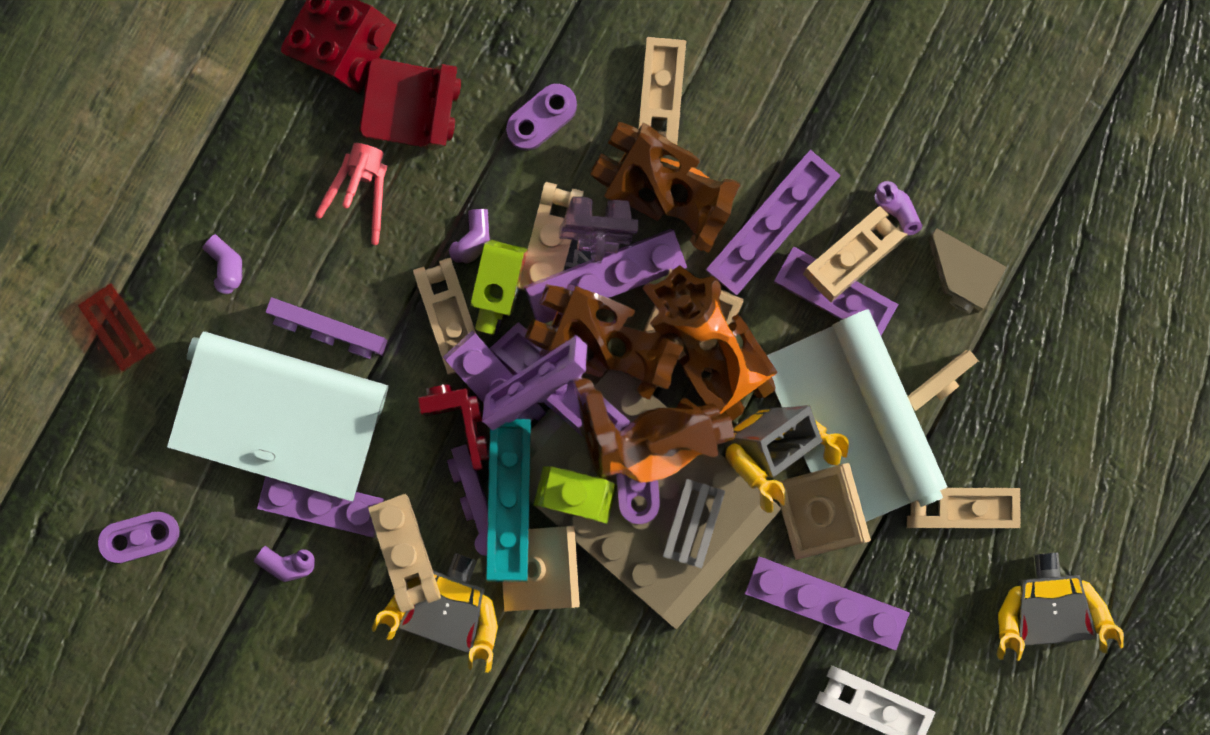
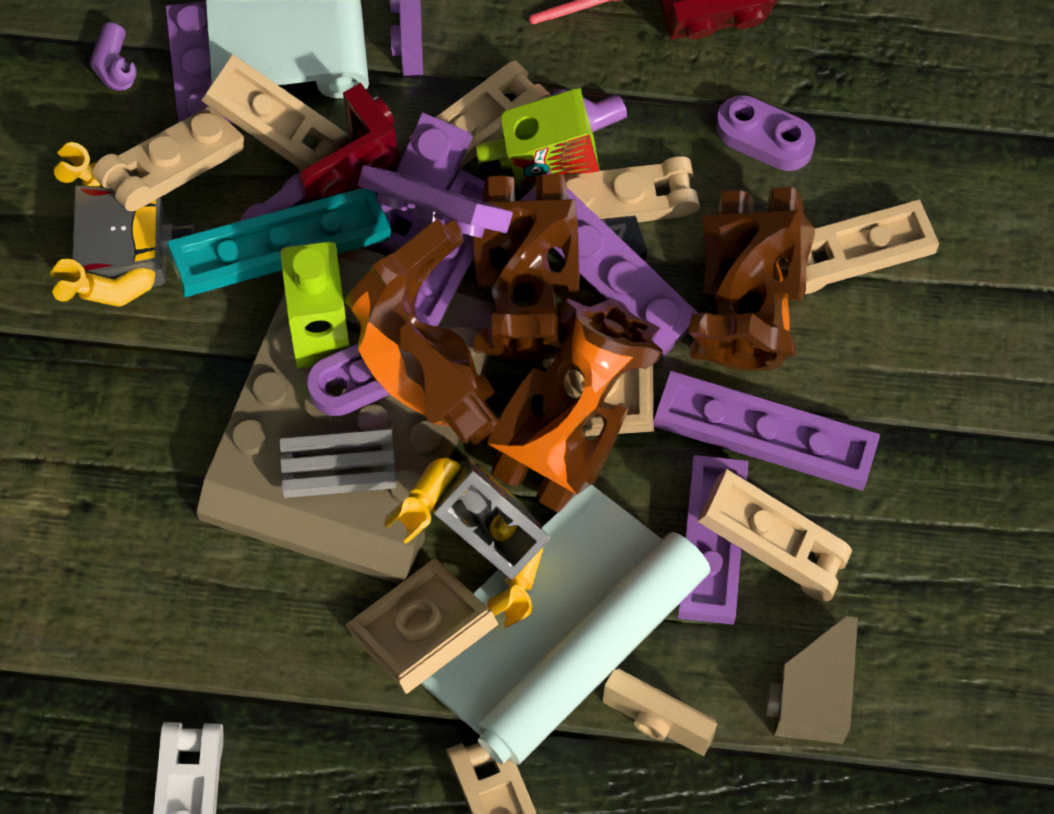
camera: 65 degrees right, 20 degrees down
tan plate [502,526,580,612] -> none
clear purple hips [559,196,638,264] -> none
medium lavender plate [745,556,910,650] -> none
medium lavender arm [874,181,922,236] -> none
none -> tan plate [201,54,350,172]

